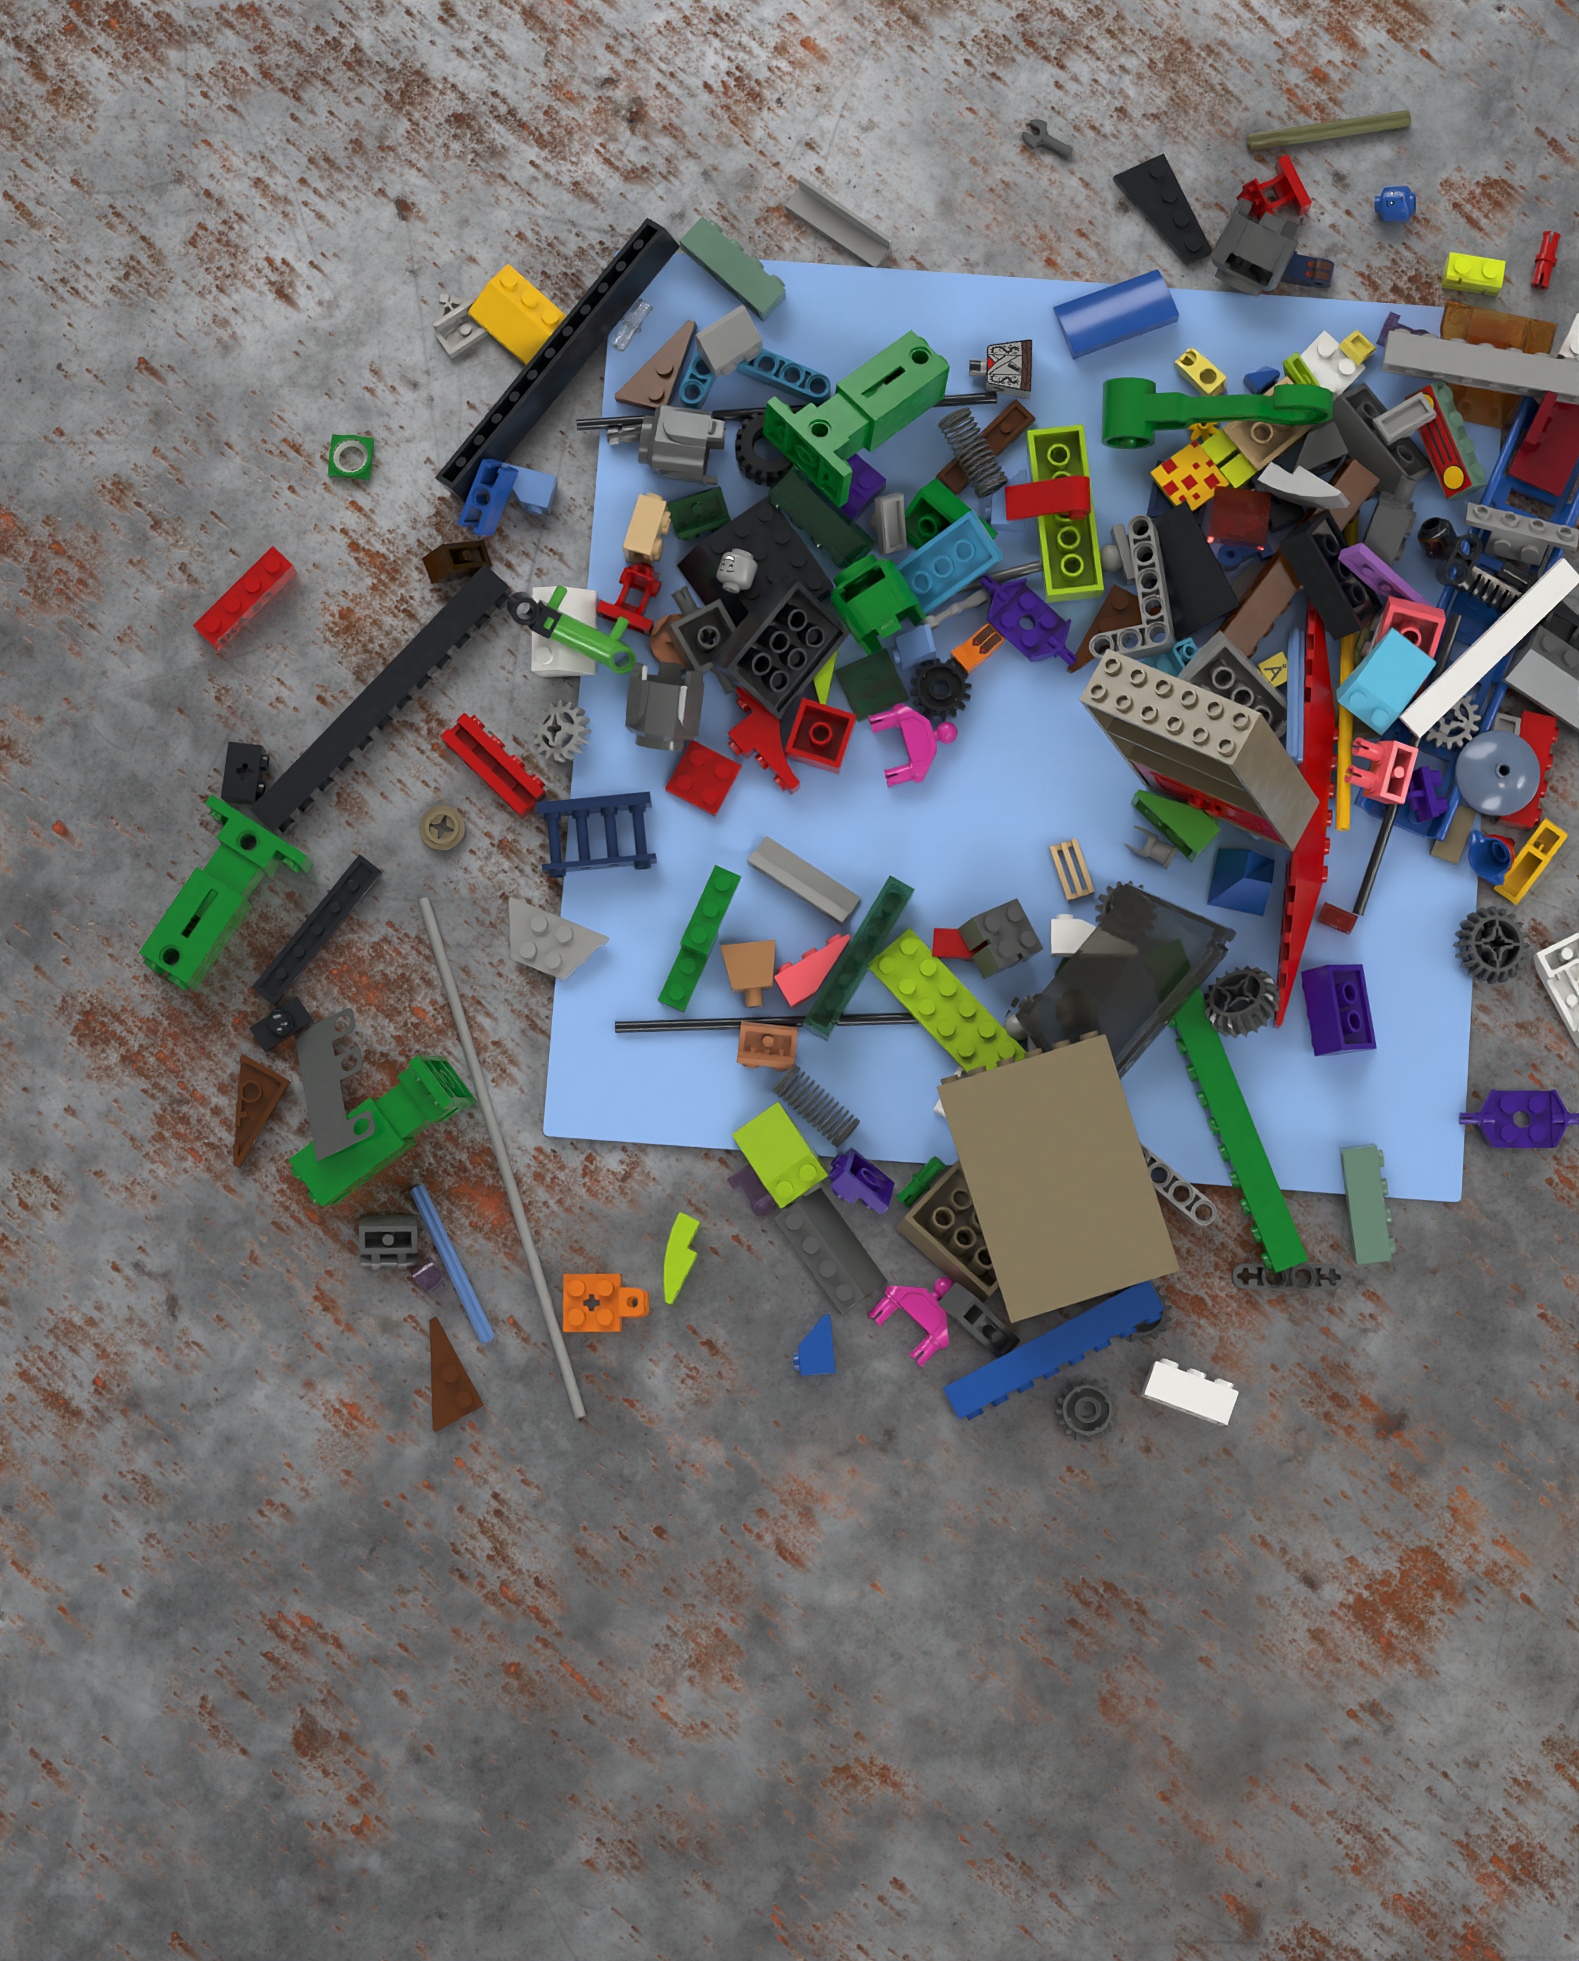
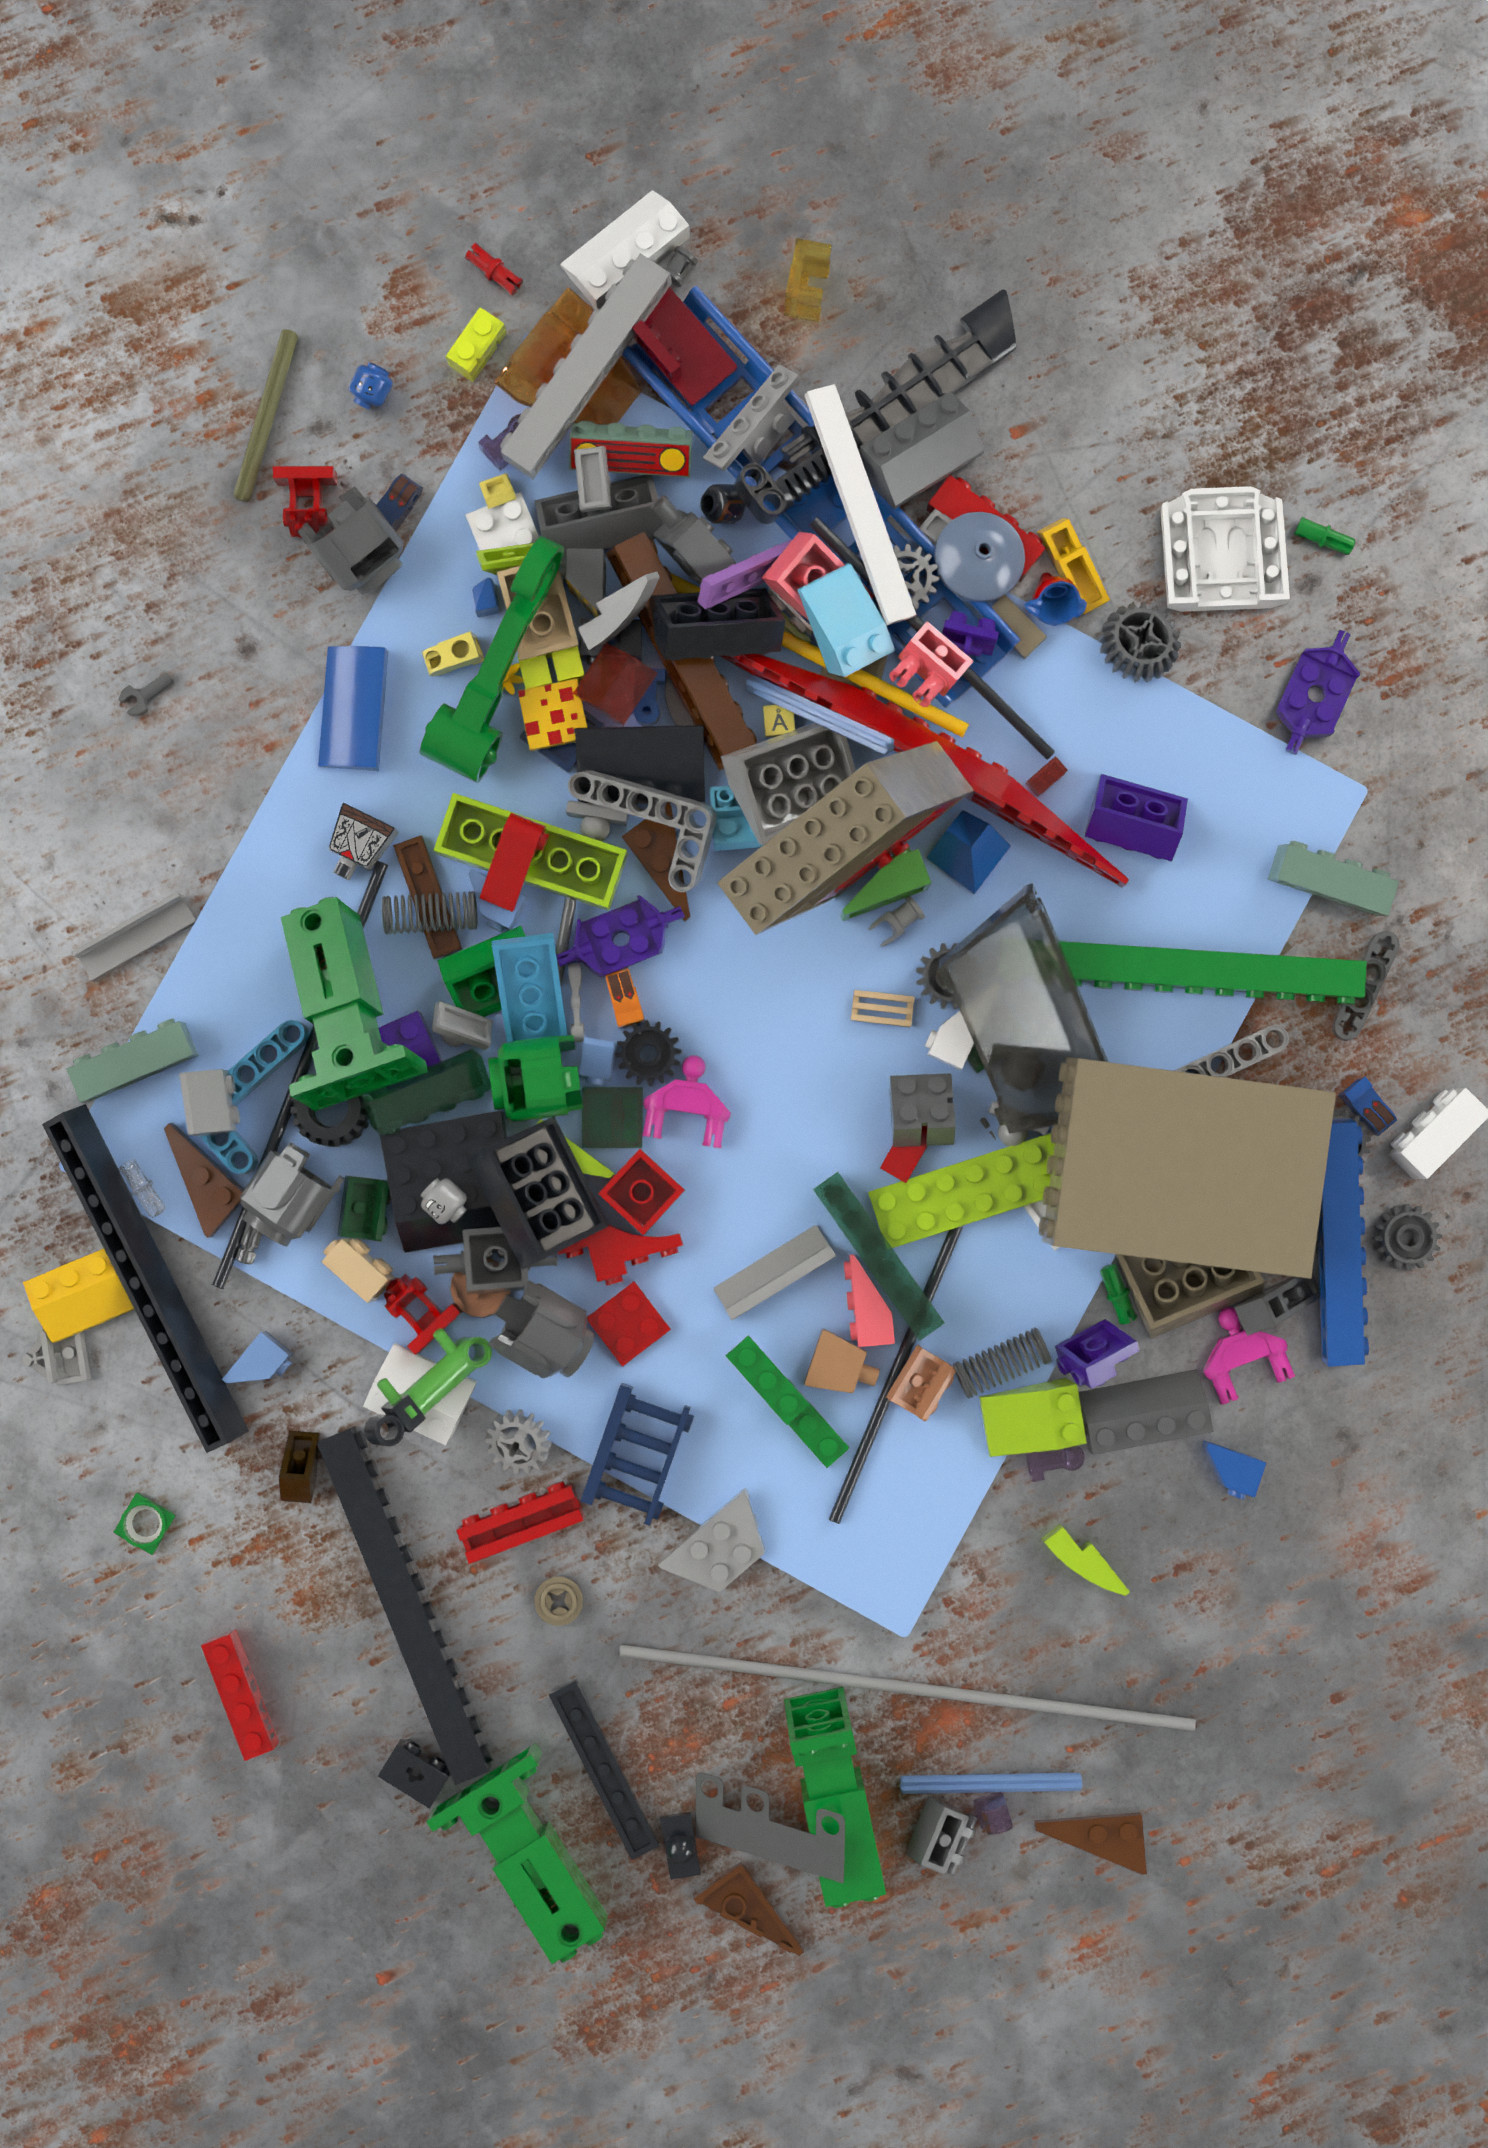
camera: 65 degrees left, 5 degrees up
blue piece [457,459,519,536] -> none
orange plate [563,1274,649,1332] -> none
black wing [1113,153,1212,265] -> none
dark grey gear [1203,965,1281,1039] -> none
none -> blue leg [1339,1076,1397,1136]

